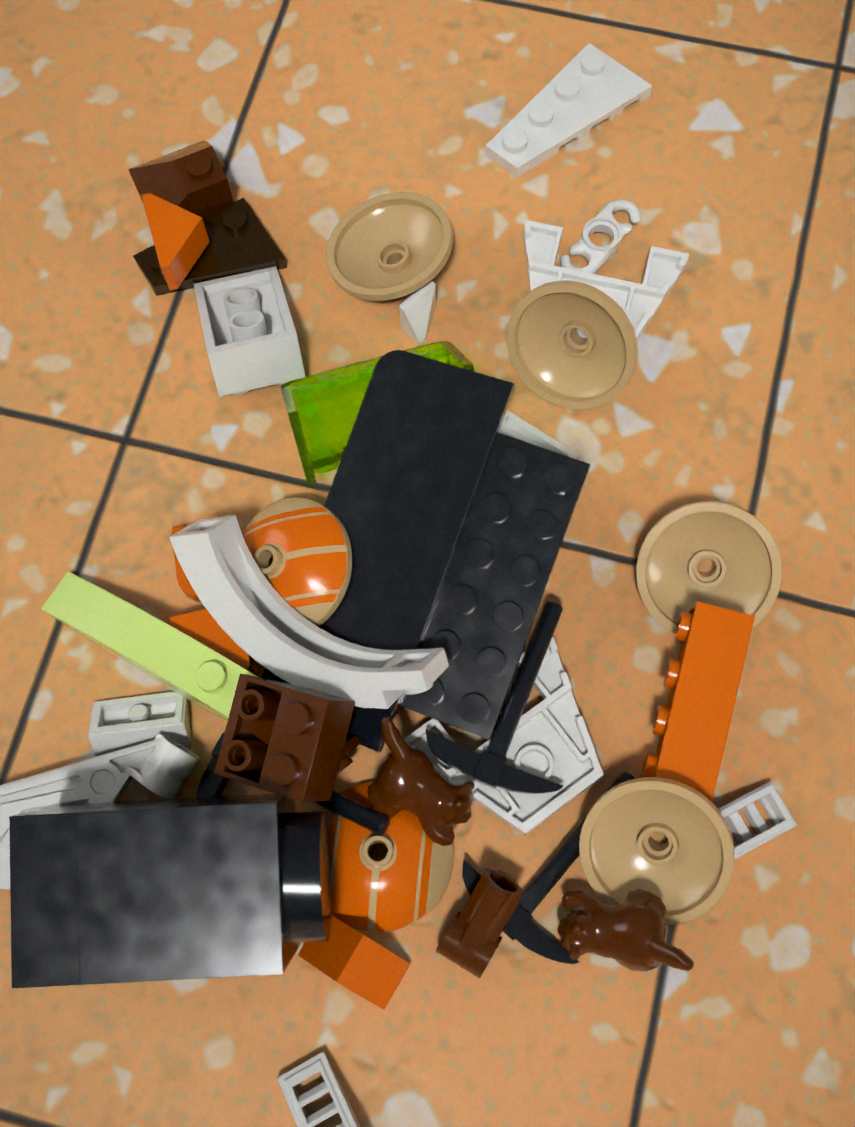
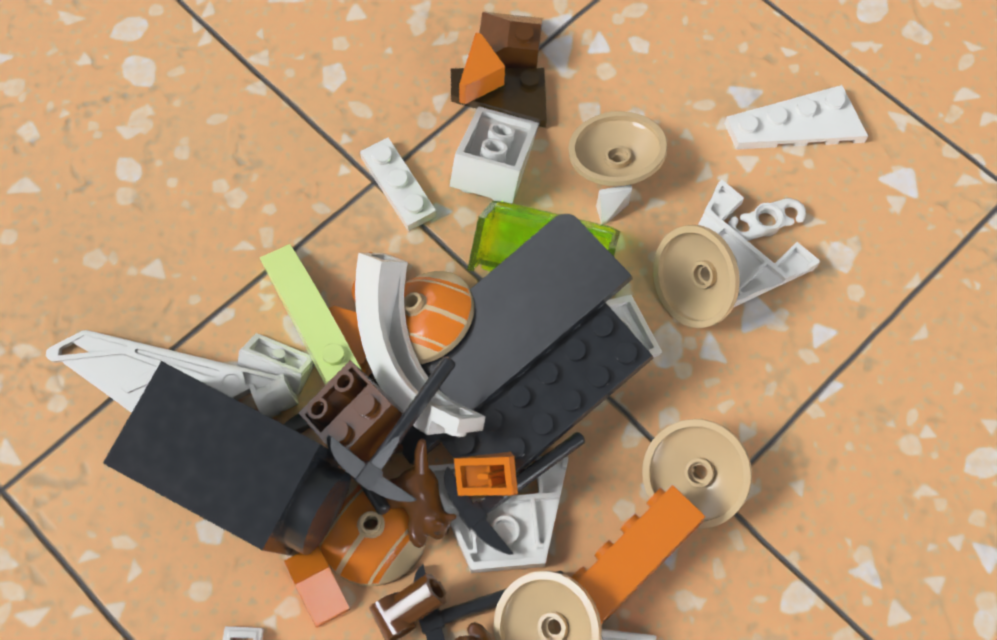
camera: 25 degrees right, 5 degrees down
none -> black piece [327,357,456,502]
none -> white plate [360,138,437,231]
none -> orange slope [454,452,518,496]

